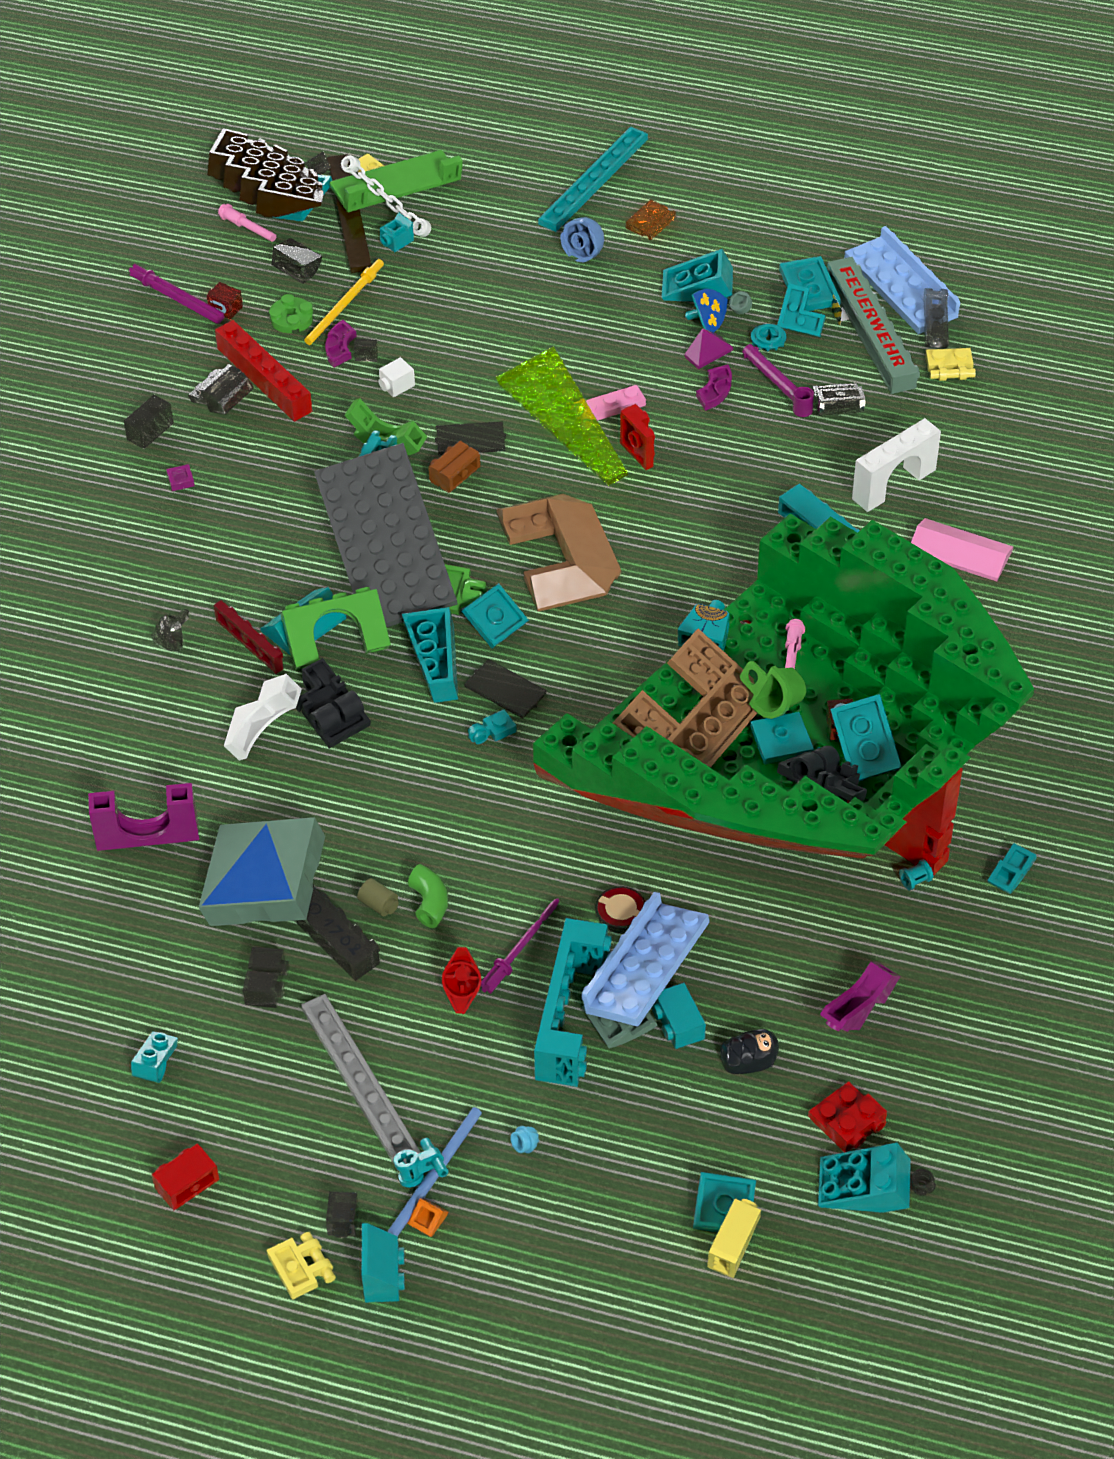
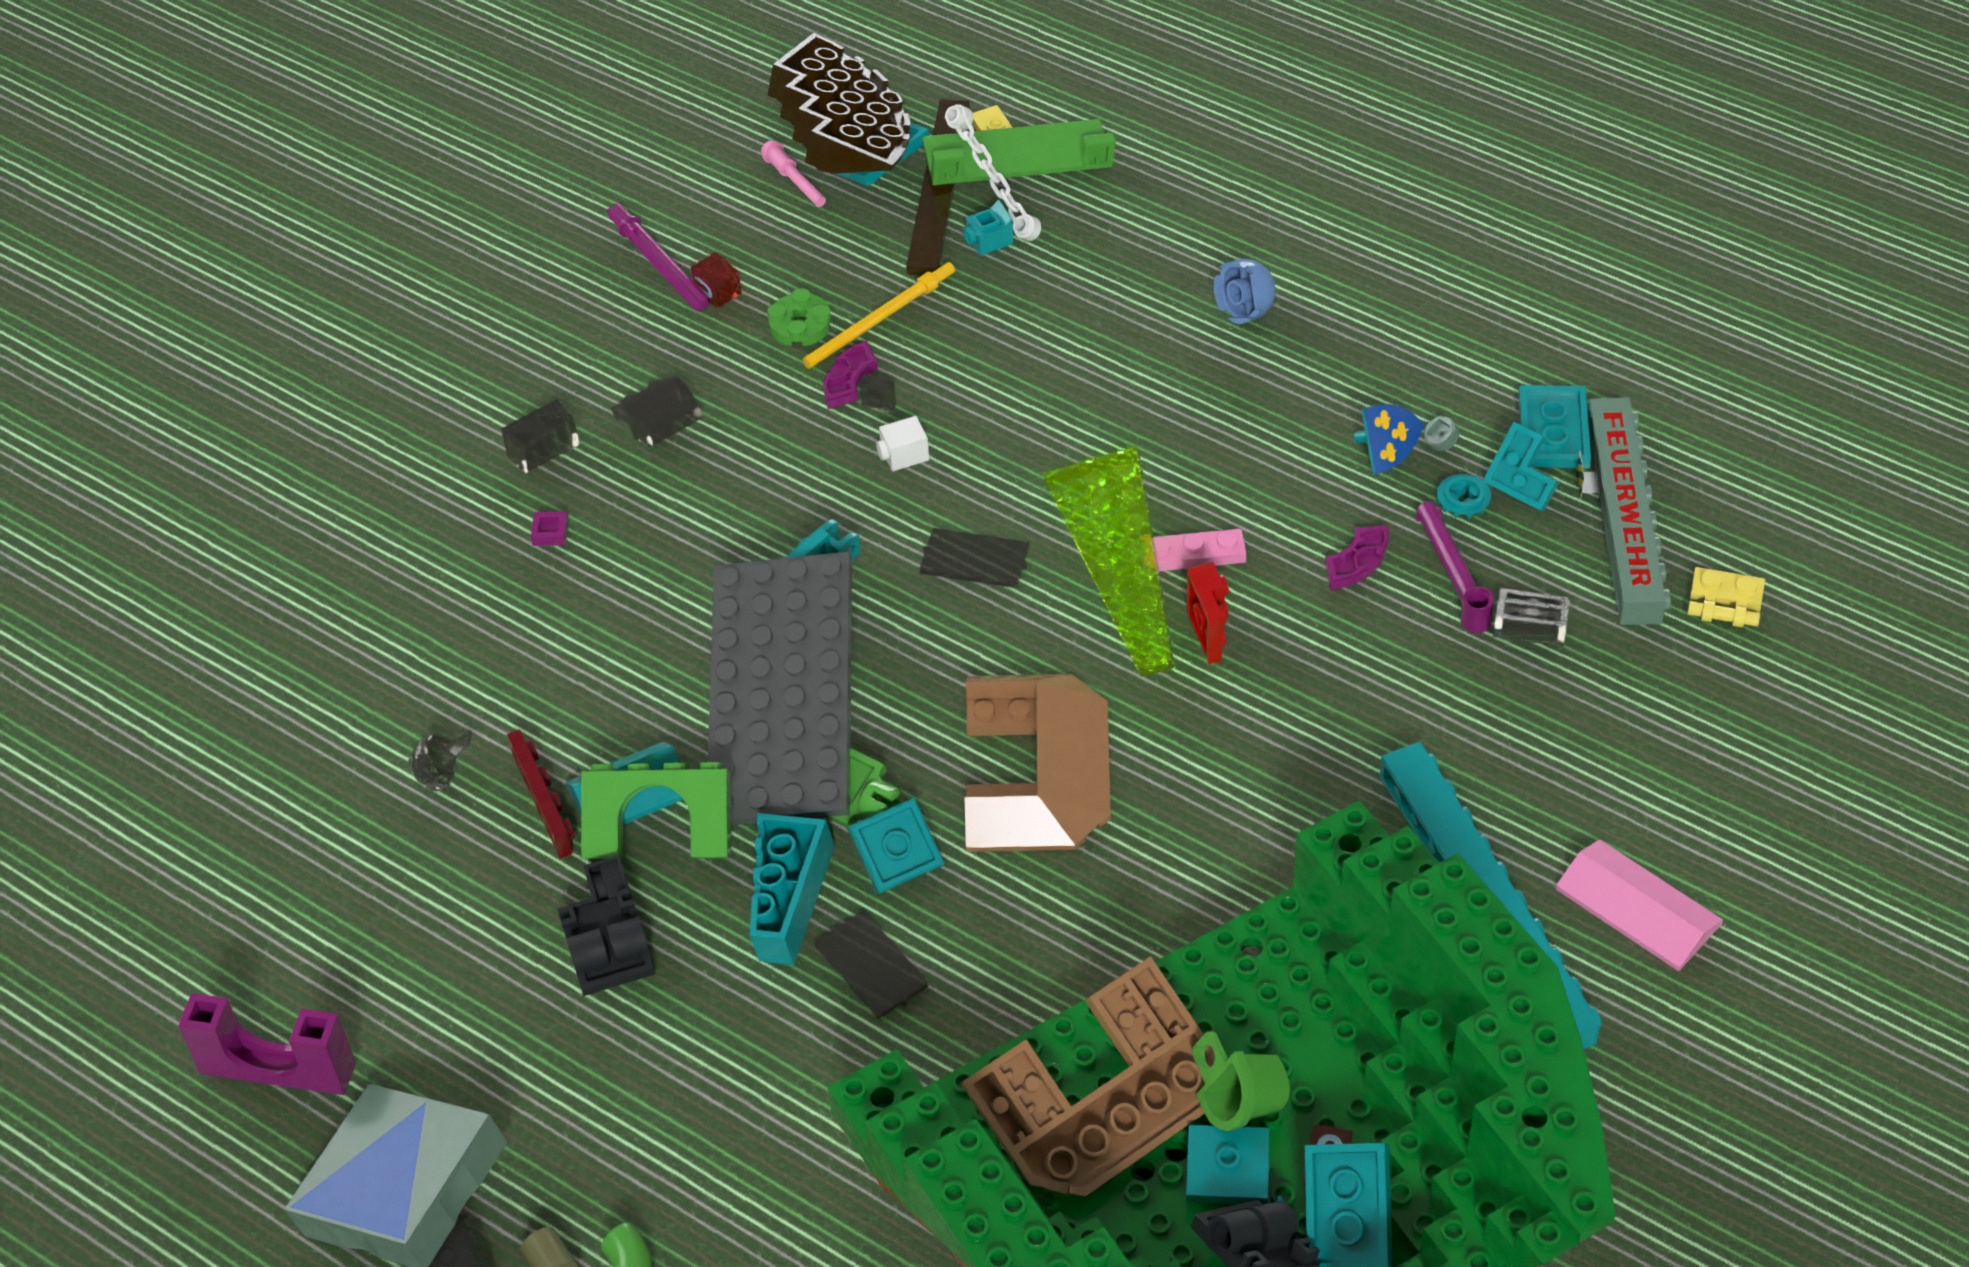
camera: 20 degrees right, 0 degrees up
red brick [215,320,313,422] -> none
white arch [224,674,302,761] -> none
clear smoke brick [272,238,322,284] -> none
clear smoke plate [306,151,331,175] -> none
bright green arch [344,398,427,455] -> none
dark orange brick [429,441,480,493] -> none
teal plate [468,709,517,744] -> none
teal tile [538,127,648,232] -> none
clear orange plate [626,199,676,240] -> none
teal slope [662,249,733,302] -> none
teal torso [678,600,730,651] -> none
magenta slope [685,328,733,369] -> none
bright pink pin [785,619,805,669] -> none
light blue bracket [844,226,960,334] -> none
white arch [852,418,941,512] -> none
clear smoke plate [924,288,949,348] -> none

